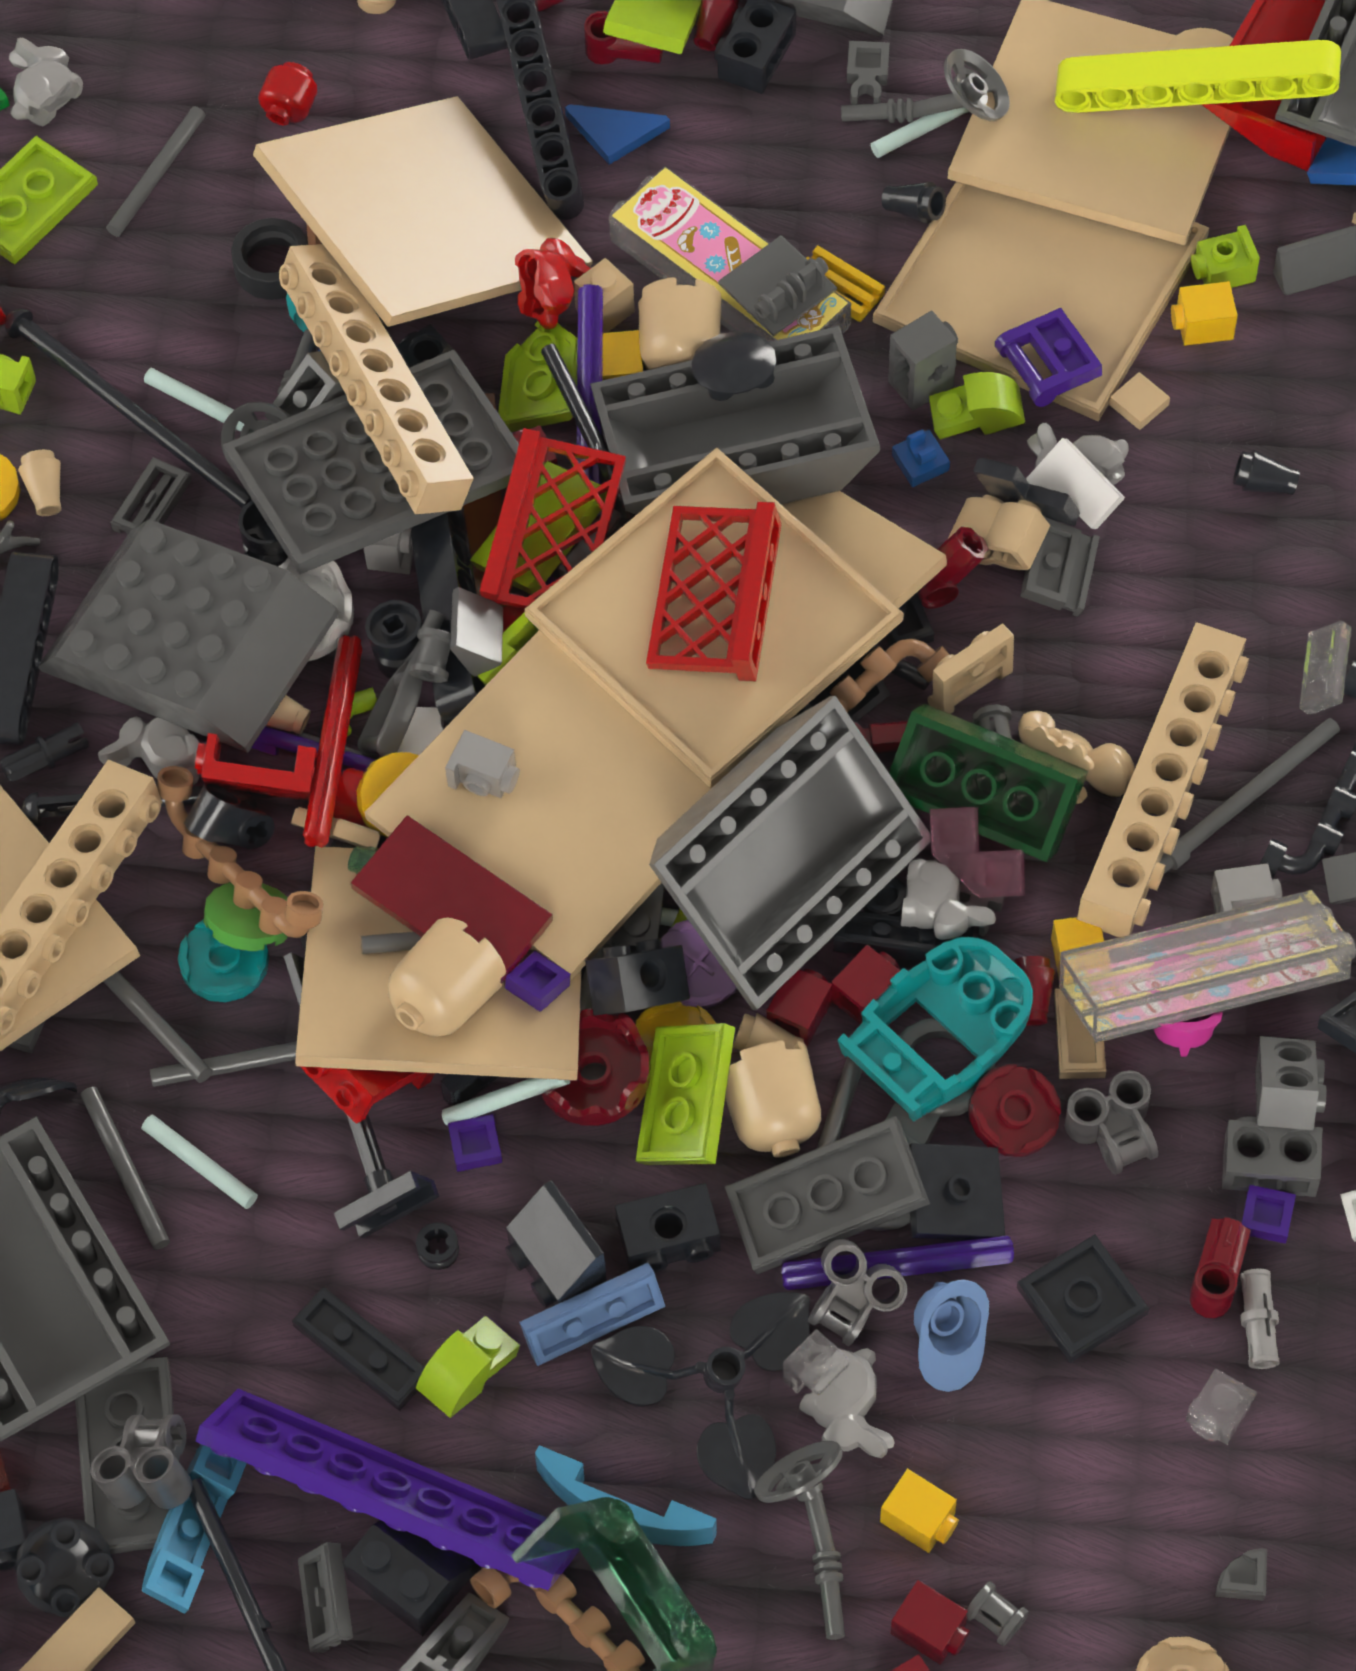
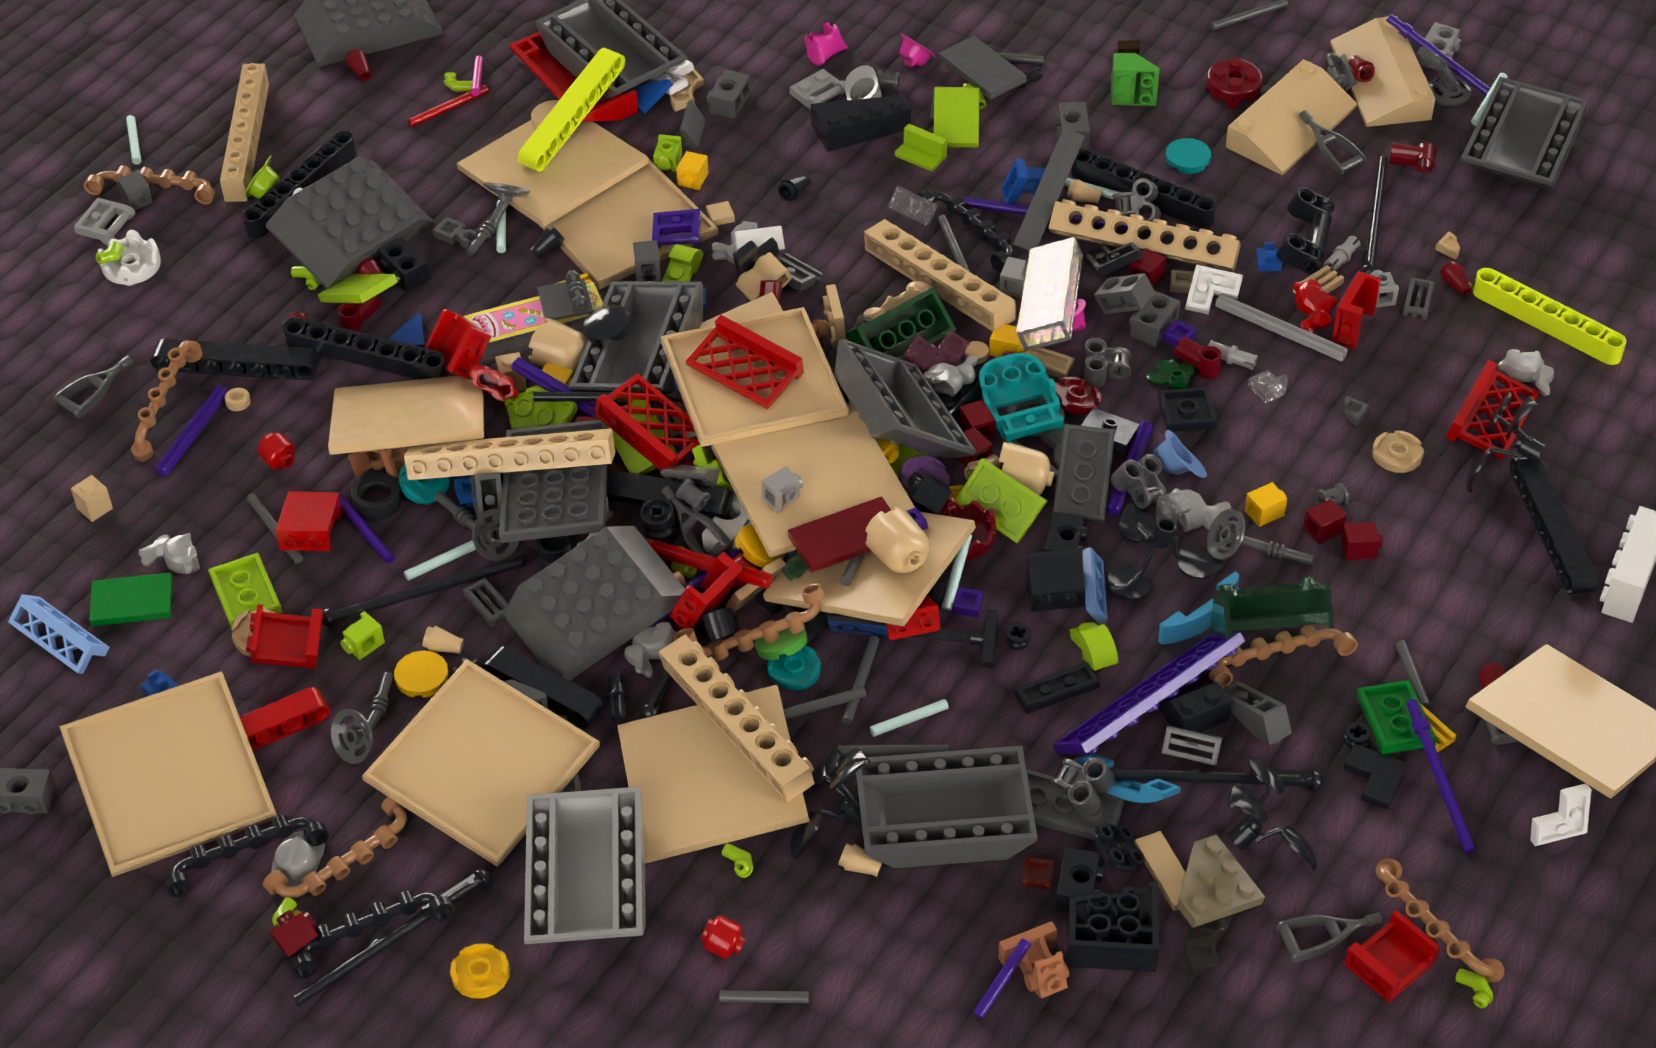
camera: 65 degrees left, 15 degrees down
none -> red panel [276,491,342,551]
none -> dark purple bar [339,494,395,564]
none -> red panel [424,309,492,380]
none -> tan tile [964,341,989,364]
none -> dark green plate [1145,359,1194,390]

